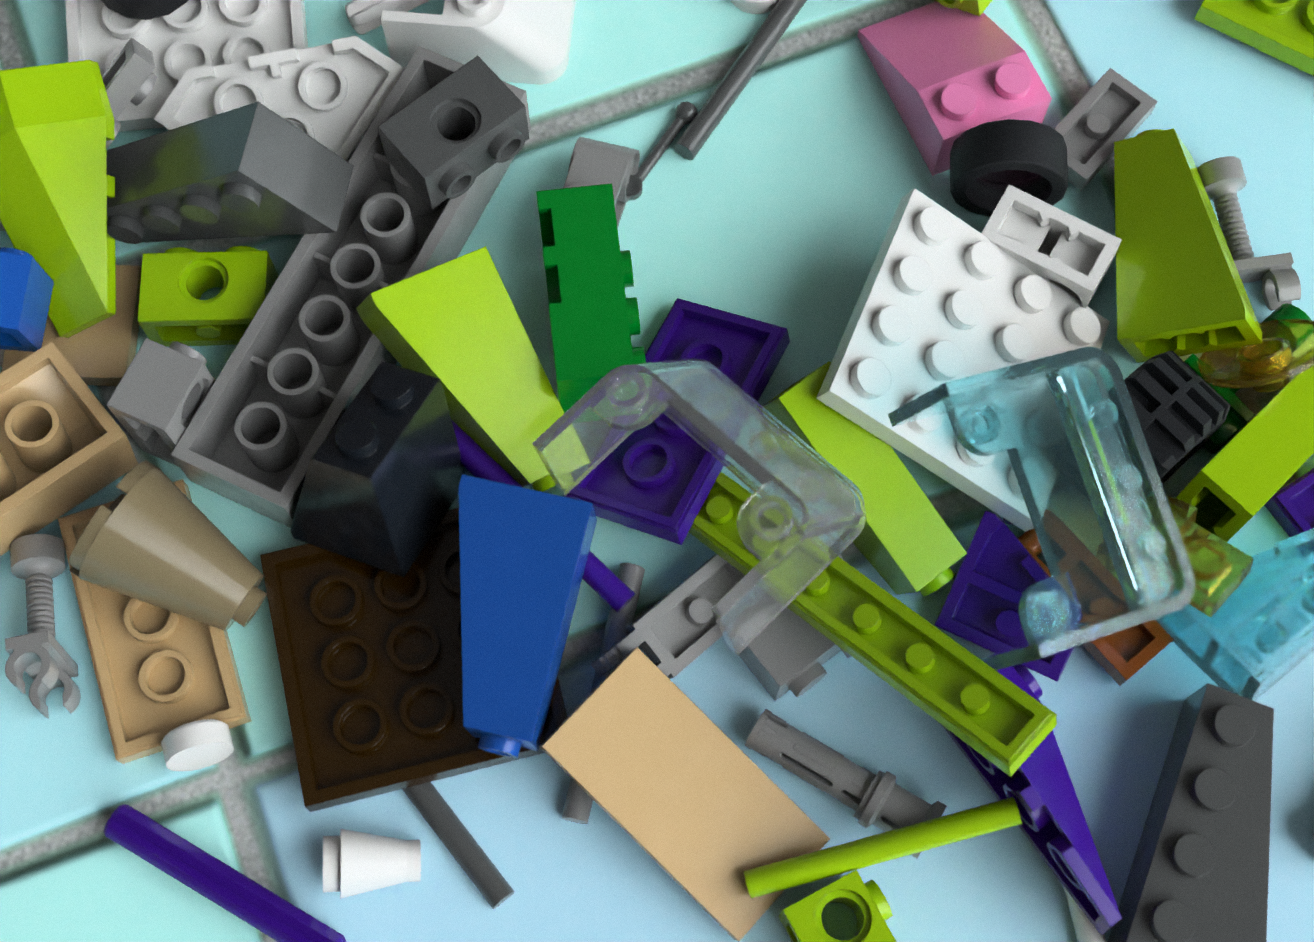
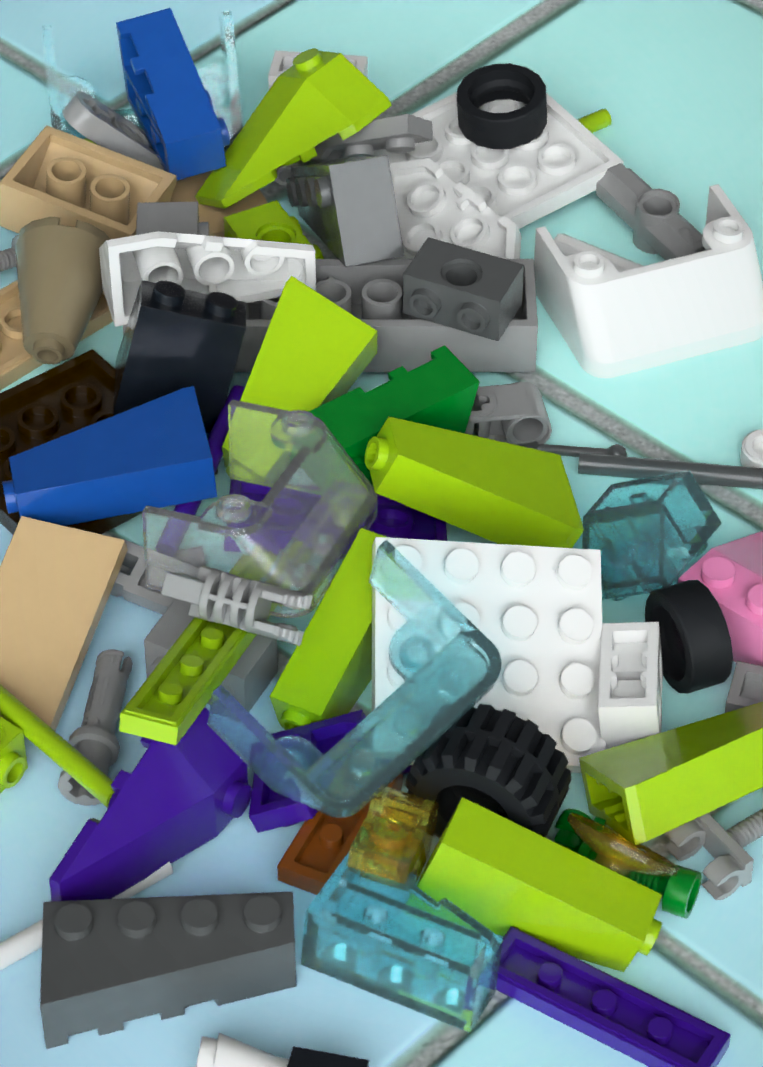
camera: 65 degrees right, 25 degrees down
none -> white wedge [99,231,316,327]
none -> light grey hinge [161,566,313,646]
none -> lime slope [365,416,584,548]
none -> clear light blue slope [582,470,722,601]

